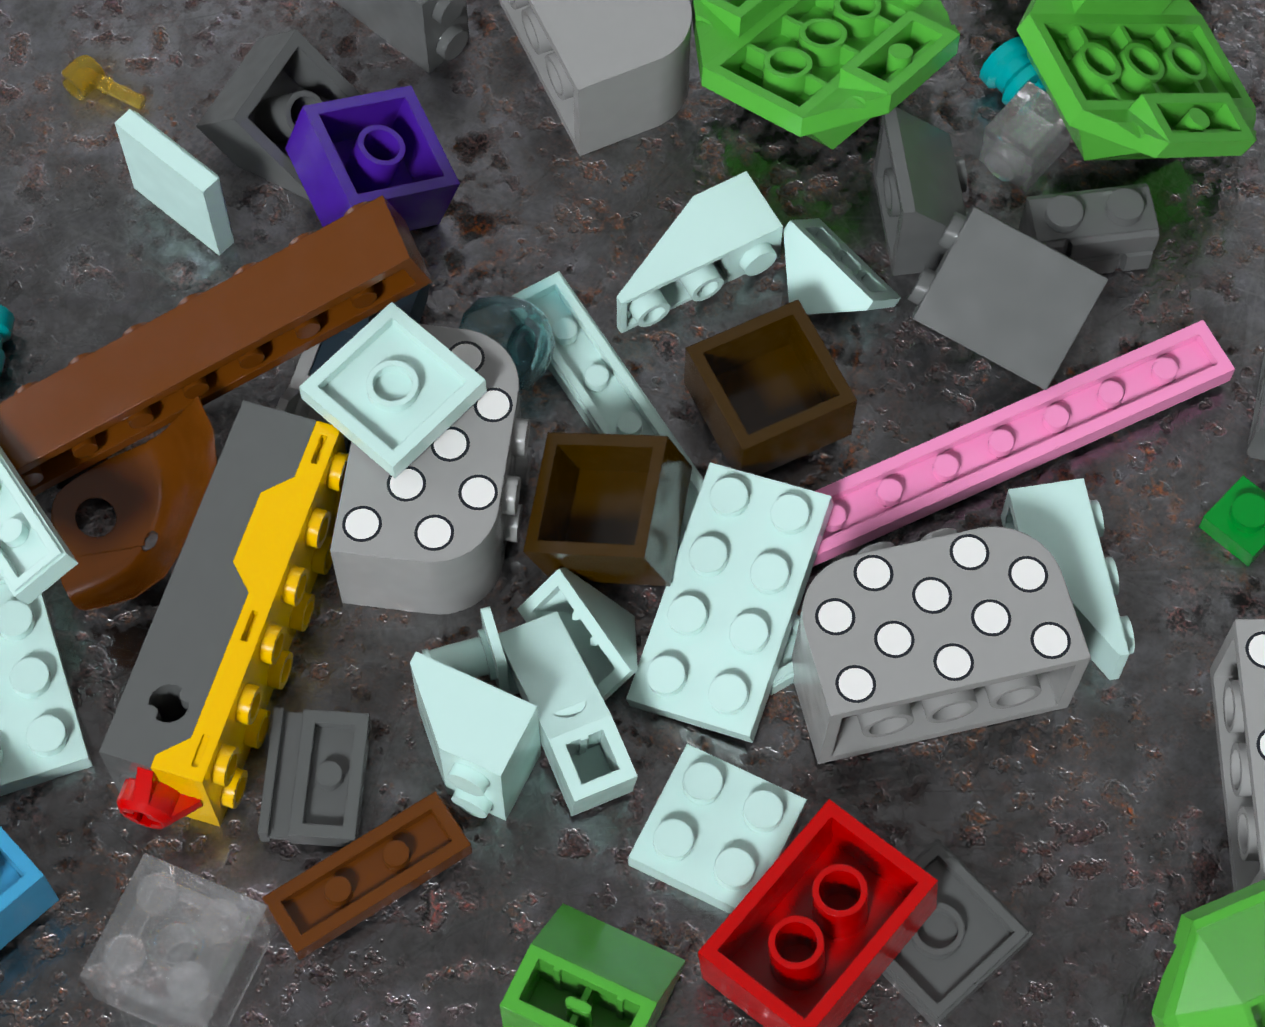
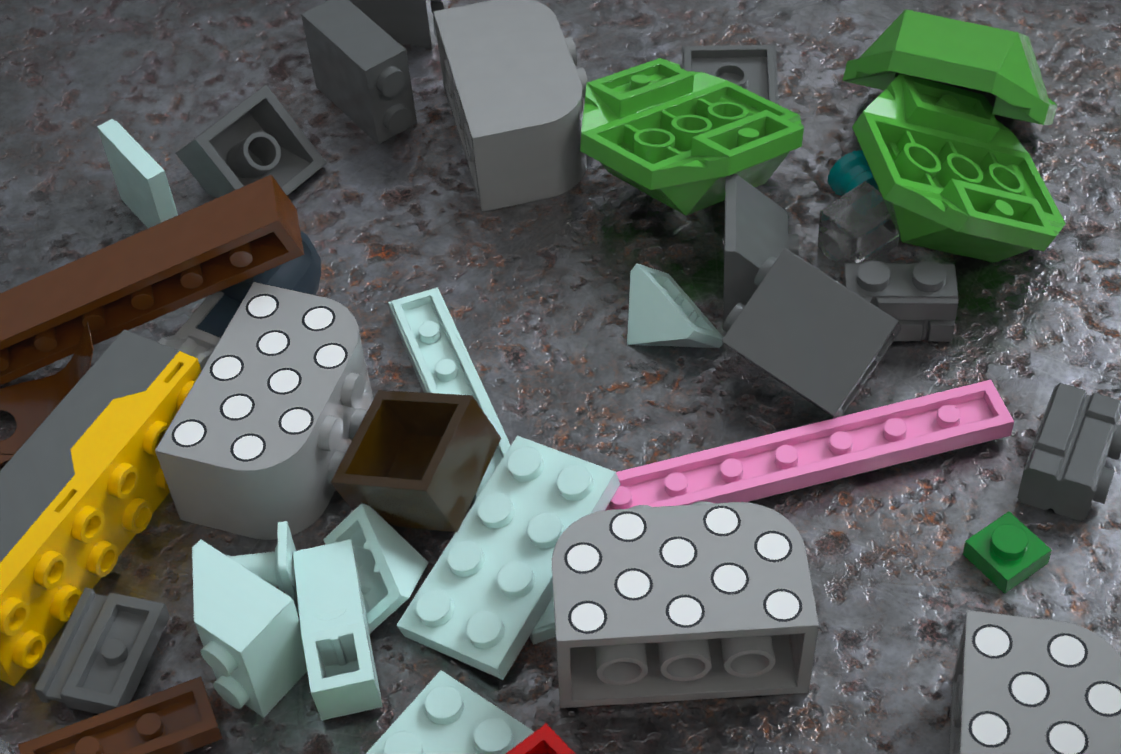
camera: 15 degrees right, 15 degrees down
clear yellow hand [61,55,147,110] -> none
dark purple brick [285,85,460,231] -> none
light aqua plate [299,302,487,478] -> none
clear light blue hair [459,295,555,392] -> none
light aqua slope [617,171,783,333] -> none
dark brown piece [684,300,857,476] -> none
light aqua slope [1000,478,1135,680] -> none

